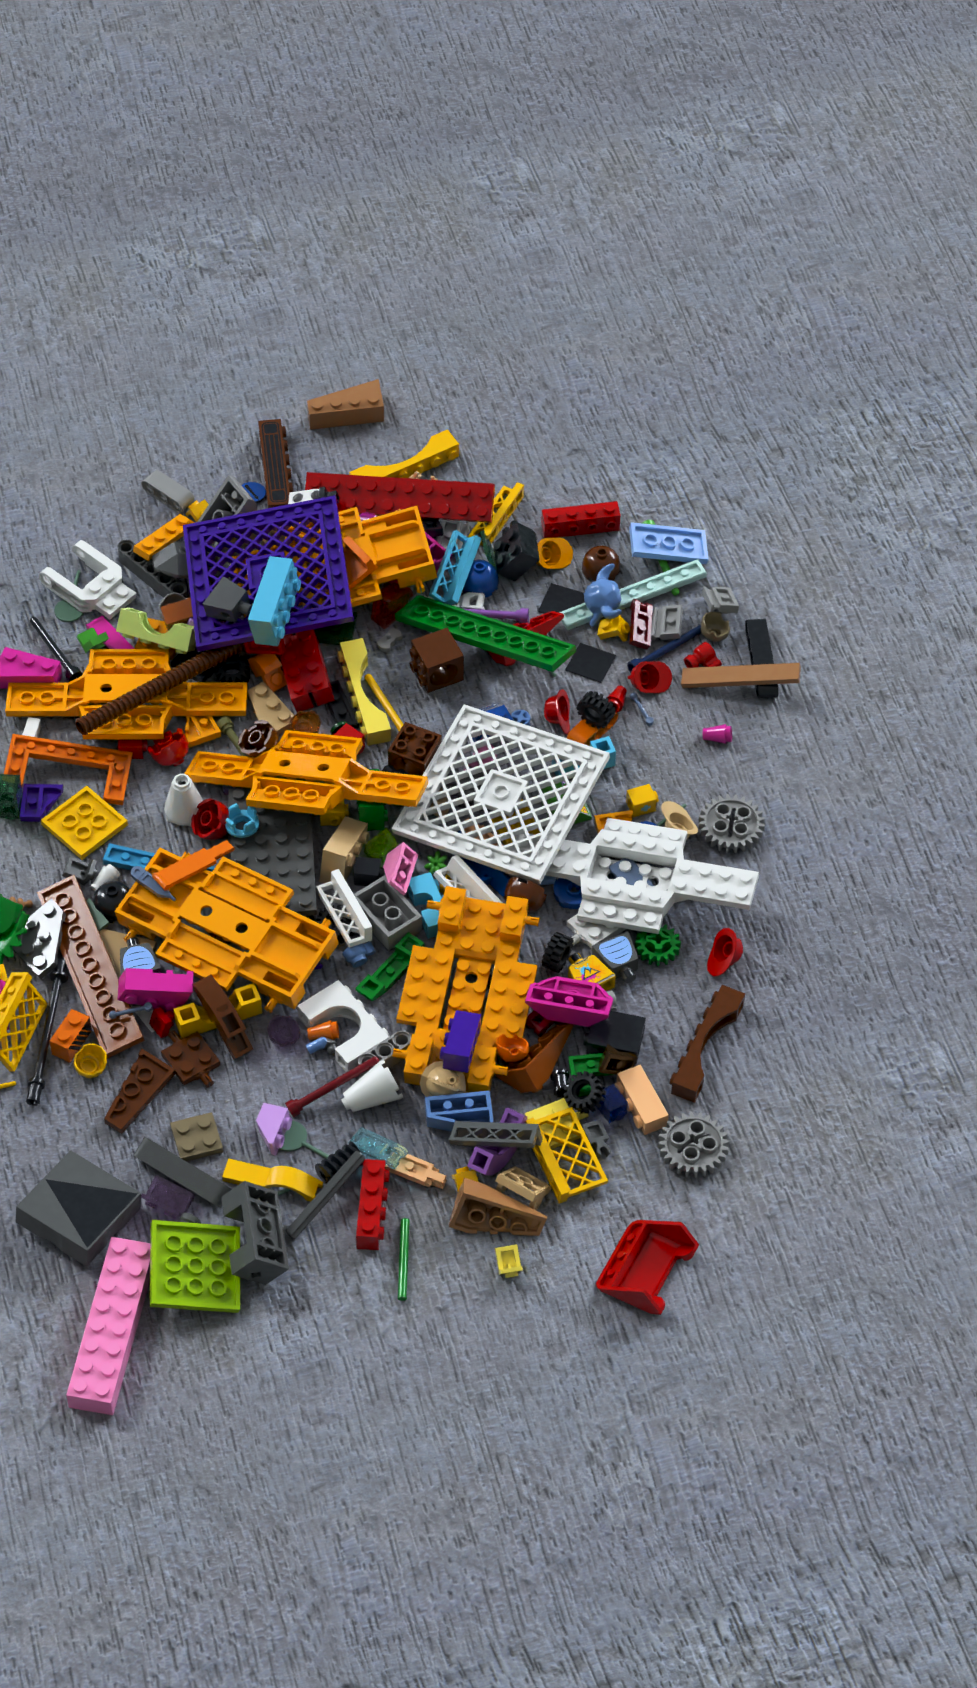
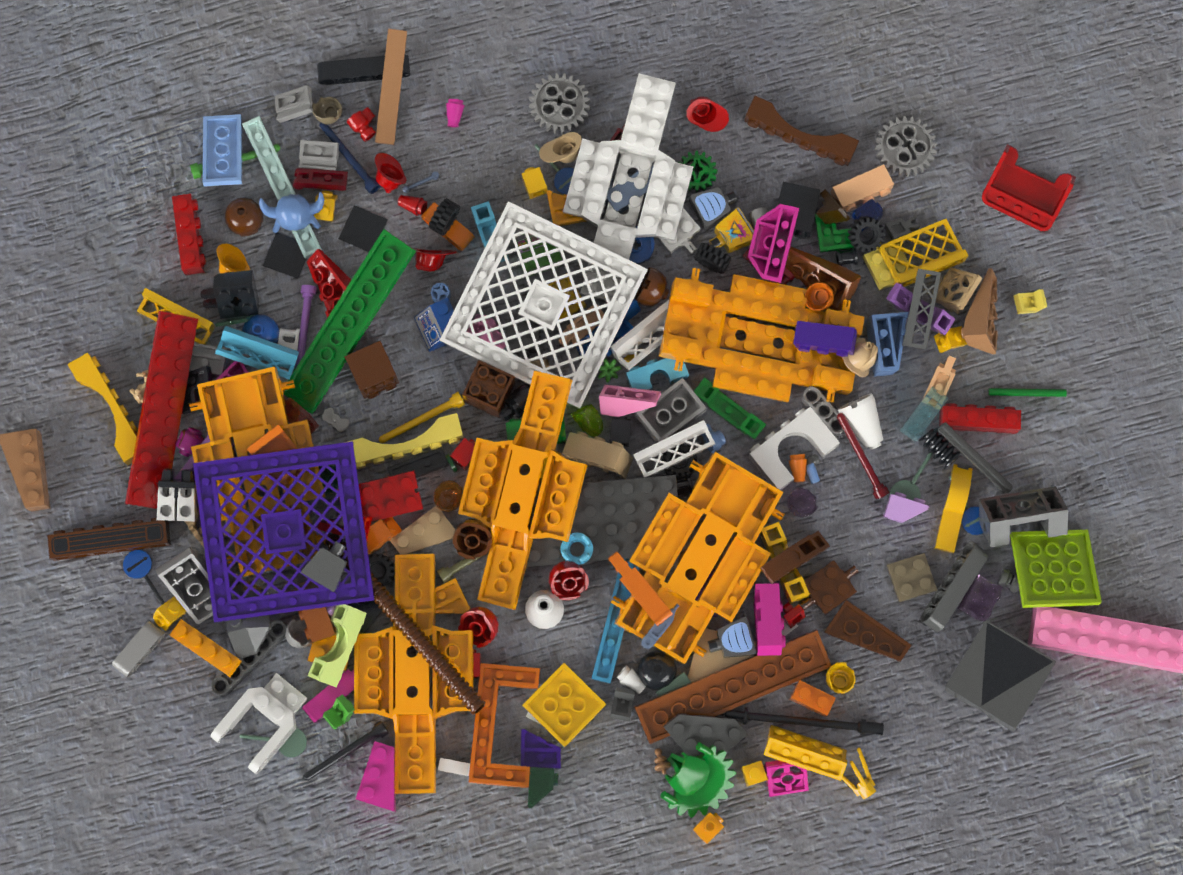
camera: 90 degrees left, 25 degrees up
sand blue hinge [109,1002,153,1019] -> none
medium azure brick [248,556,301,646] -> none

